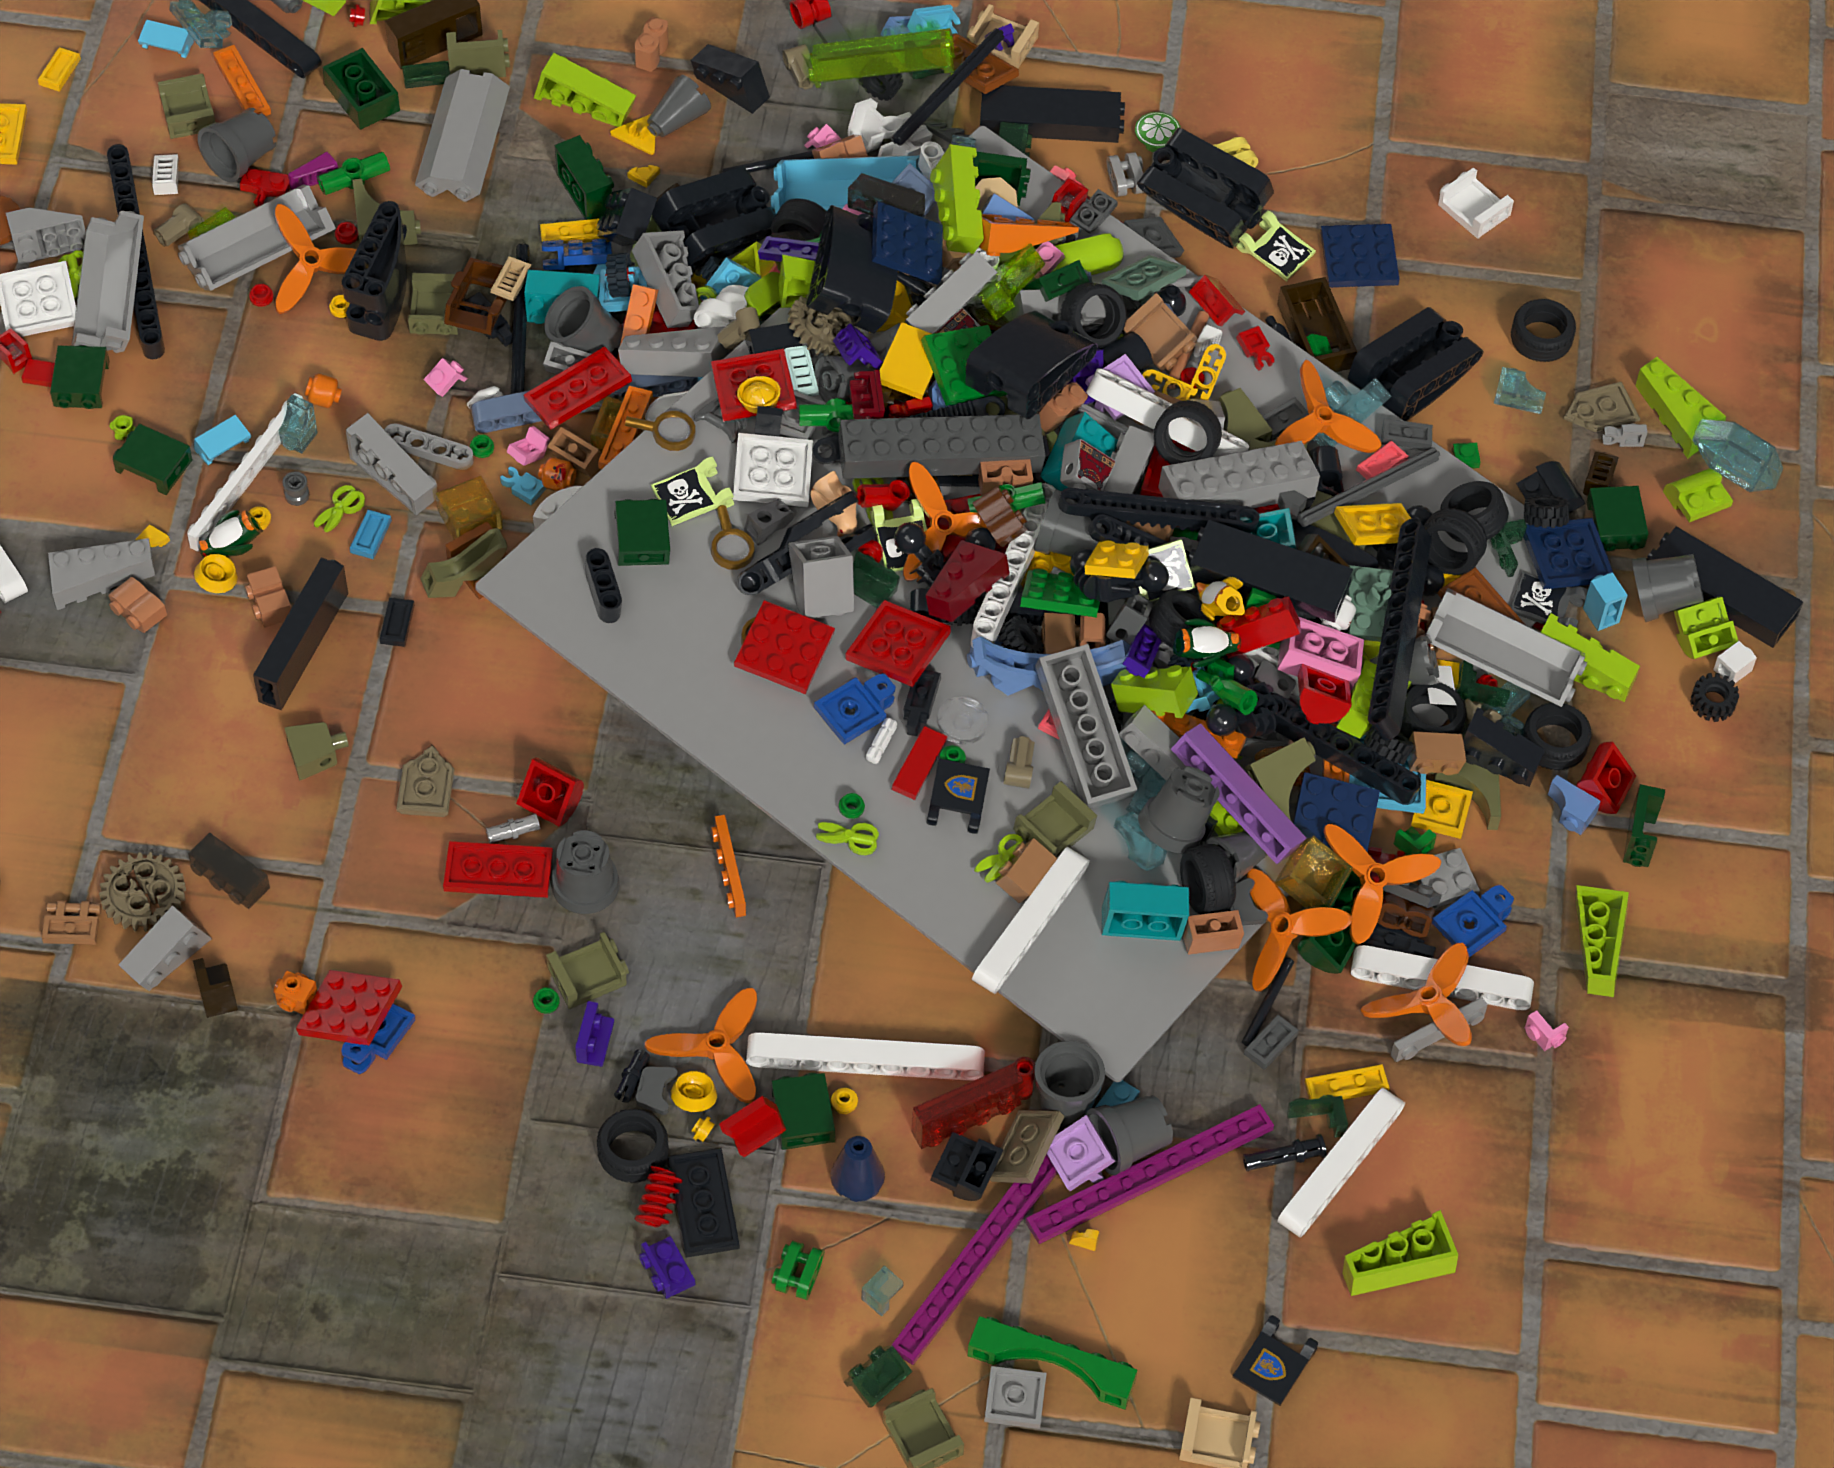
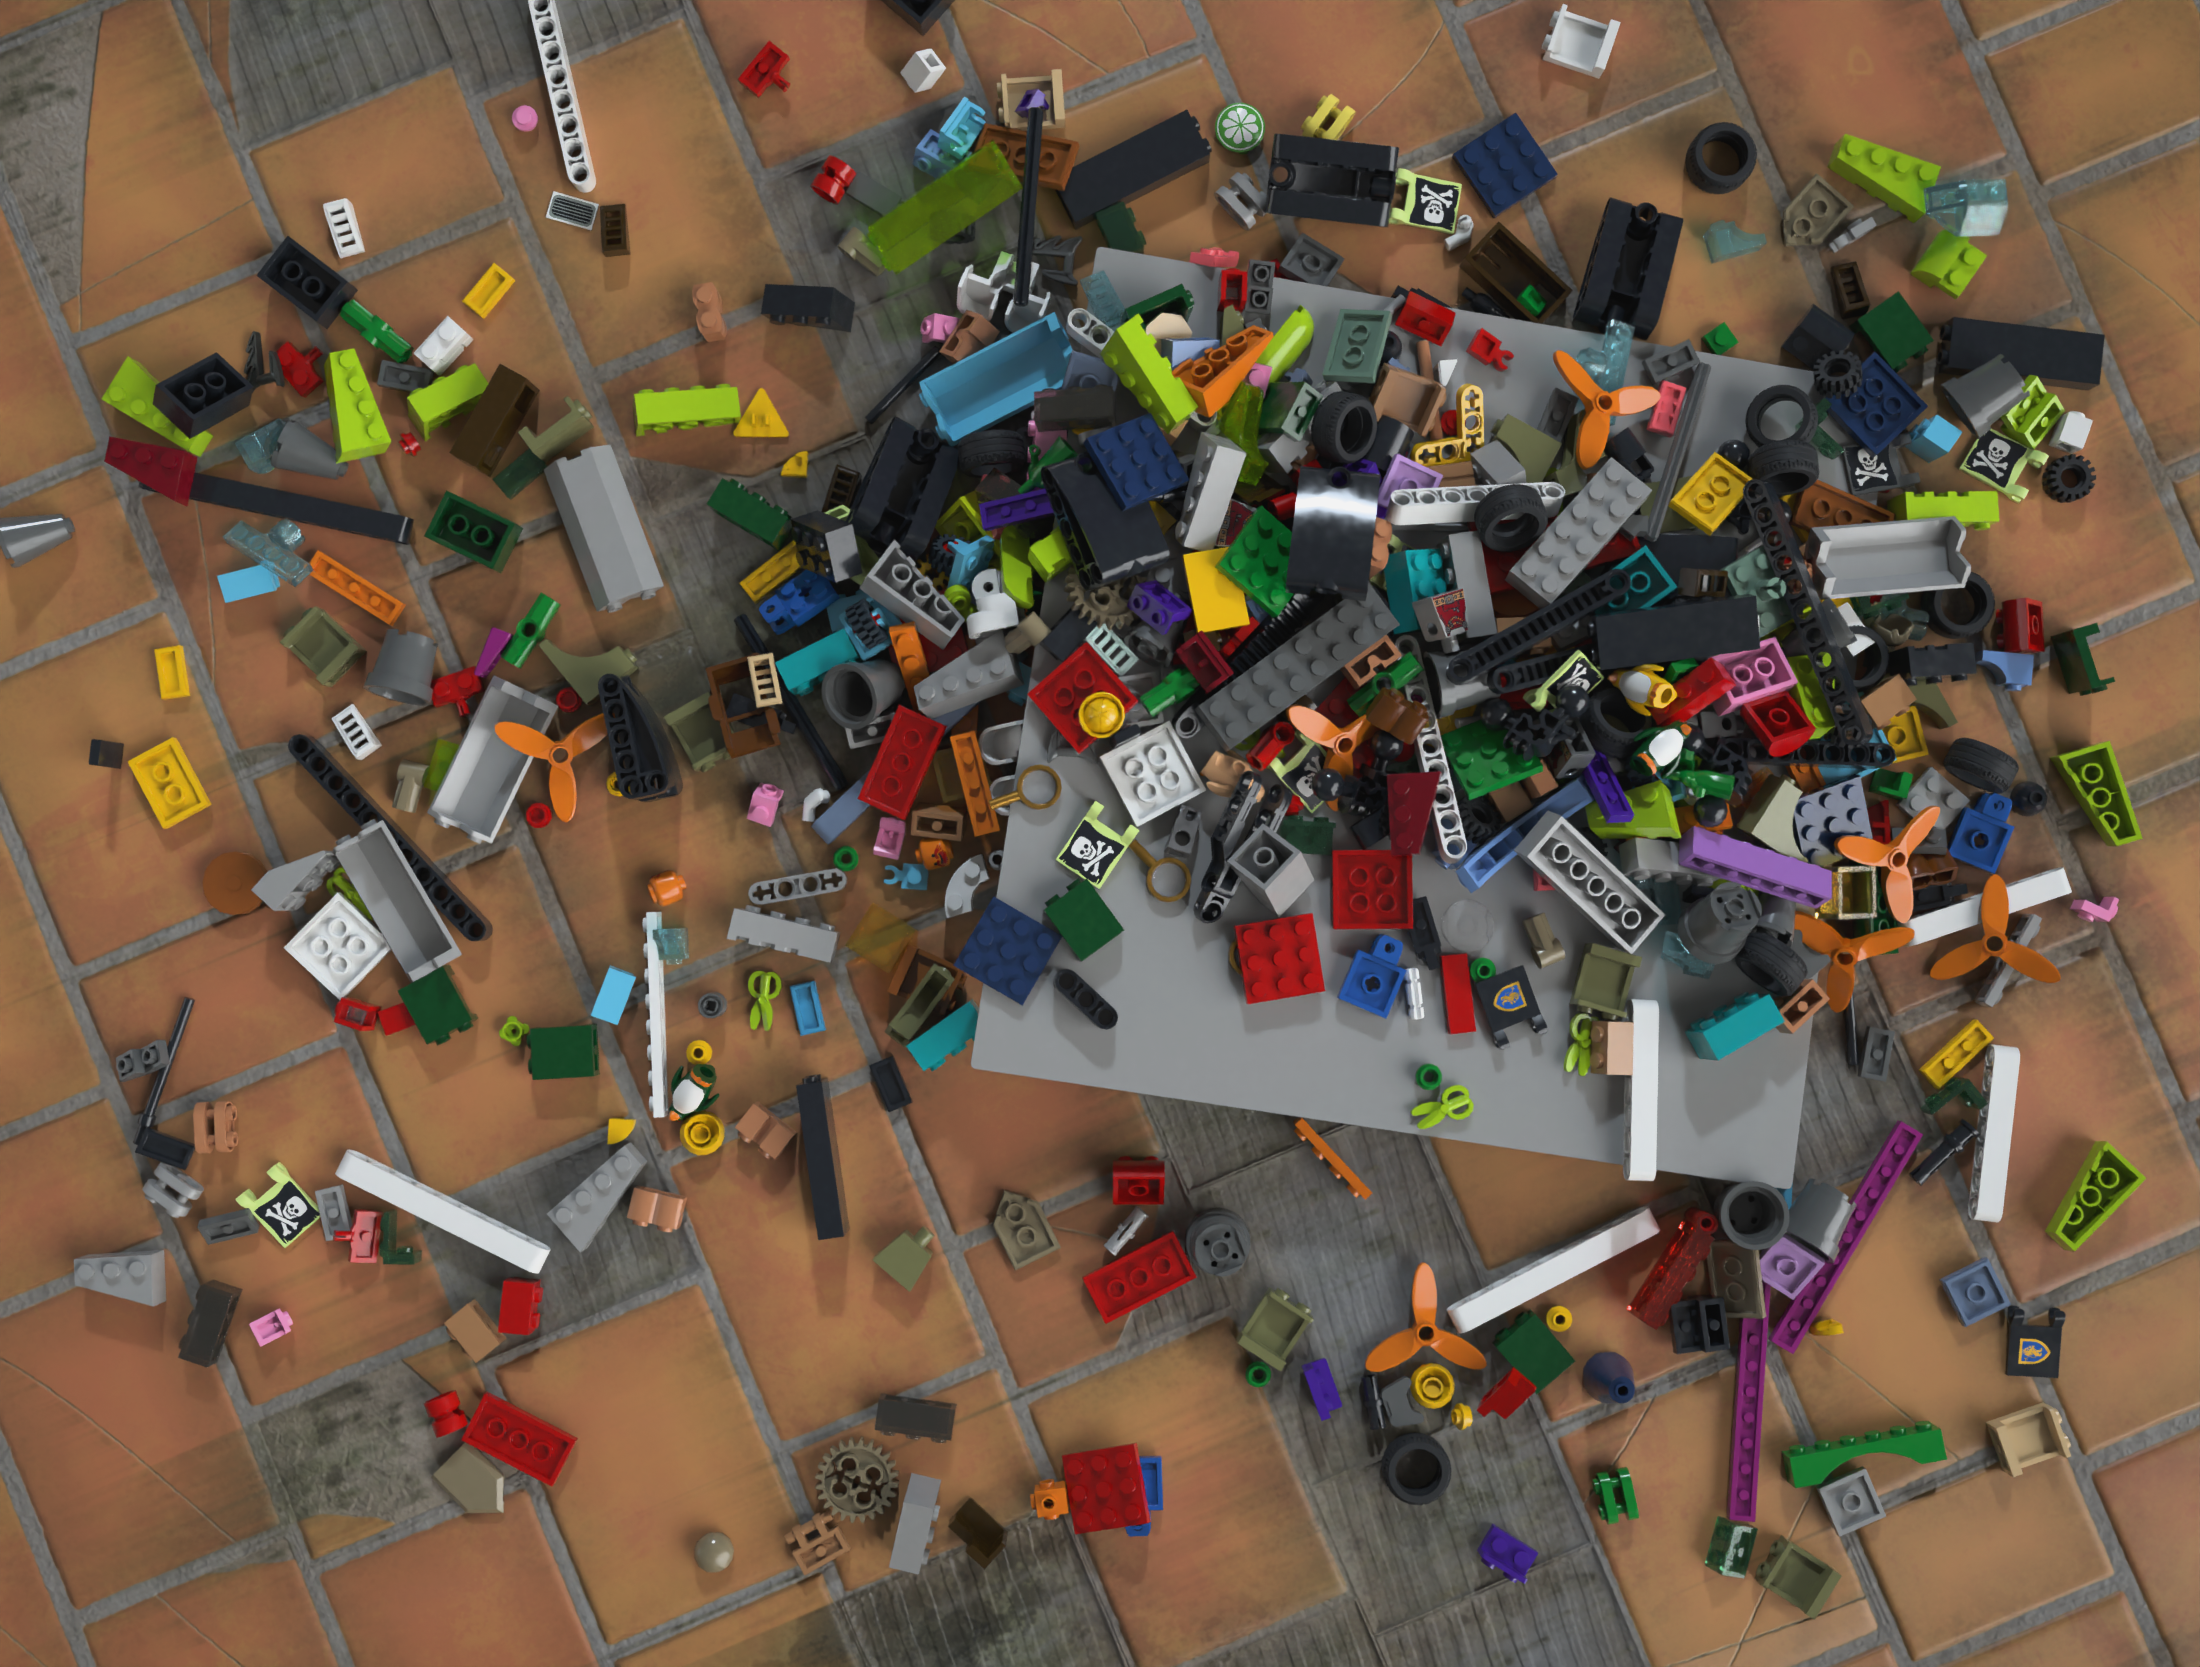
camera: 30 degrees left, 30 degrees up
red piece [634,1166,683,1228] -> none
dark grey cone [647,75,711,137] -> none
black tile [668,1148,740,1258] -> none
clear light blue panel [861,1266,904,1316] -> none
yellow plate [1085,540,1149,579] -> none
none -> teal brick [906,999,979,1072]
none -> dark blue plate [953,896,1062,1006]
none -> white arm [1444,215,1474,251]
none -> sand blue plate [1939,1257,2011,1327]
none -> black tyre [1943,738,2019,794]
none -> flag [1959,429,2049,504]
none -> black brick [2010,781,2047,817]

